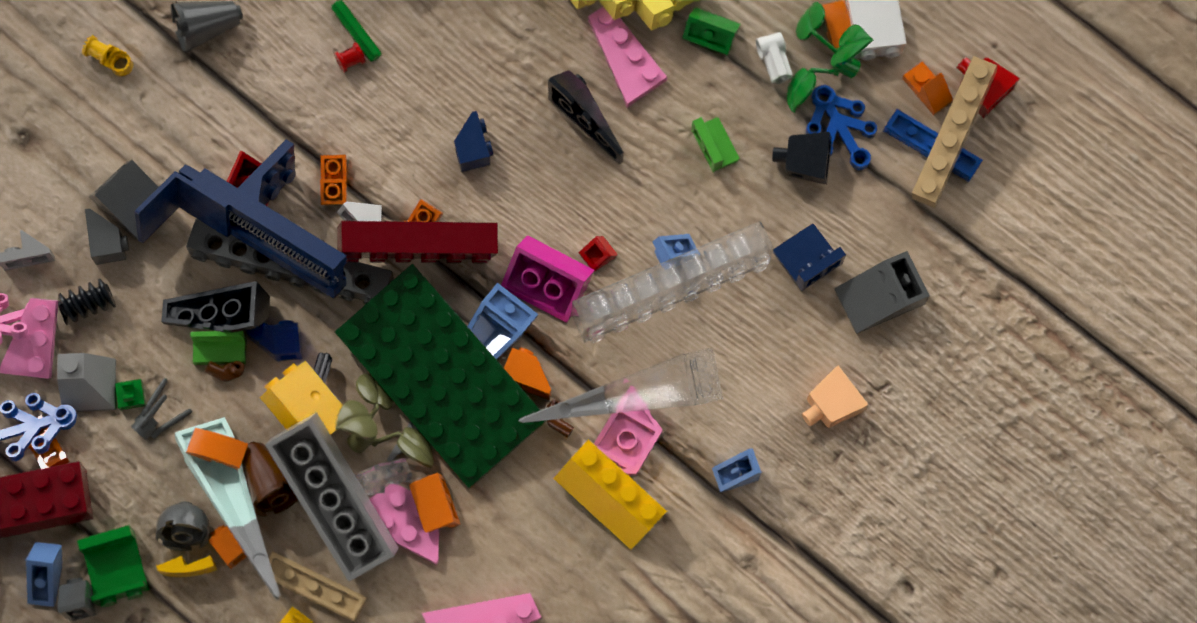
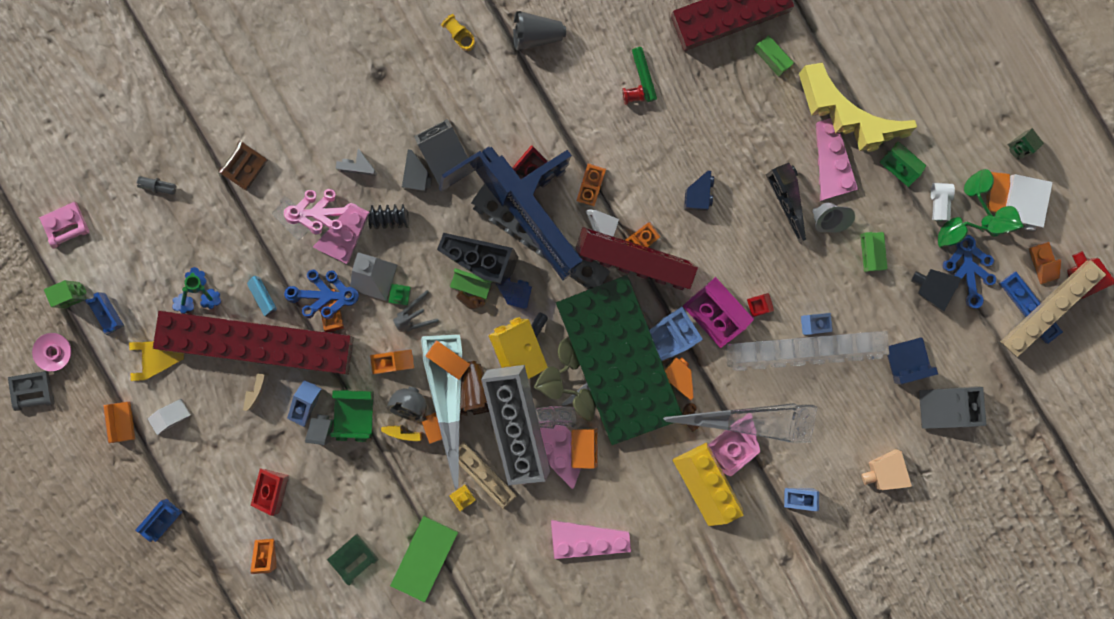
camera: 20 degrees right, 15 degrees up
none -> orange slope [370,349,414,374]
none -> light grey piece [812,202,855,232]

